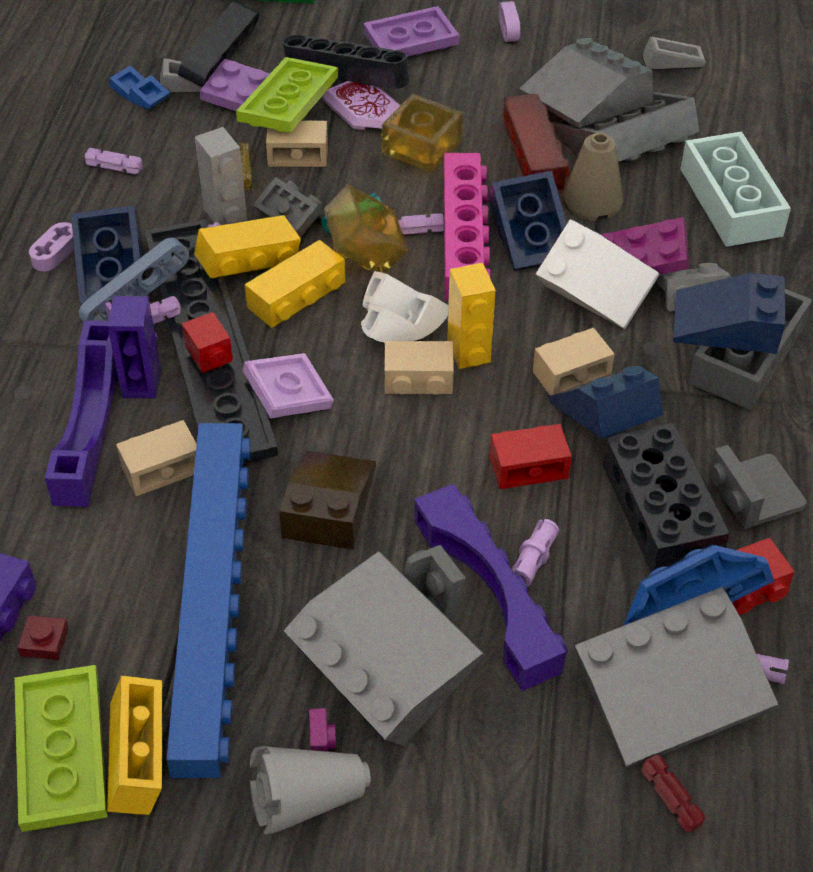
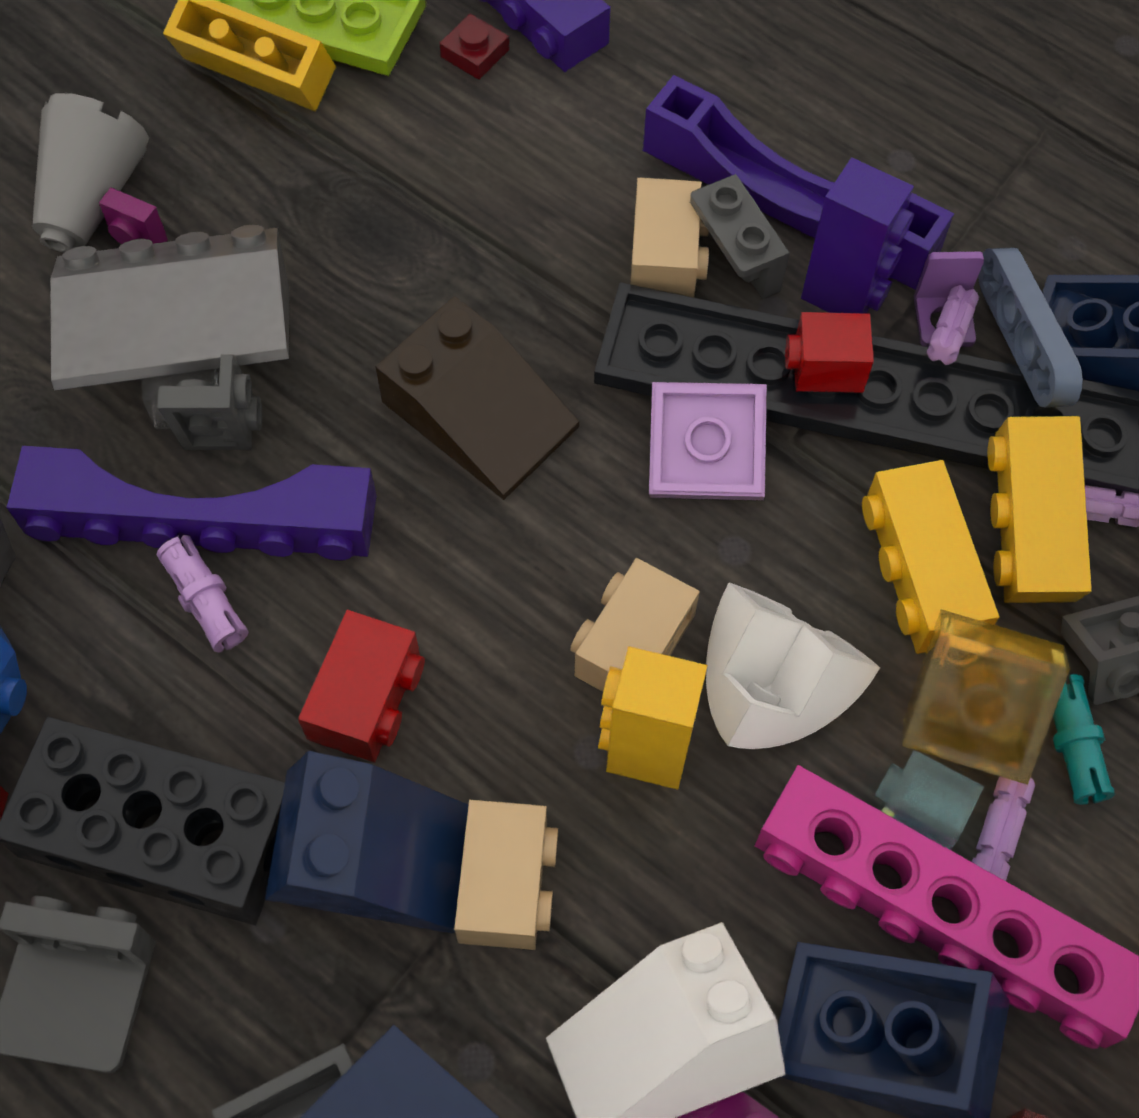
camera: 120 degrees right, 15 degrees up
blue brick [166,423,251,778] -> none
none -> dark grey bracket [690,174,790,299]
none -> clear light blue brick [874,750,984,850]

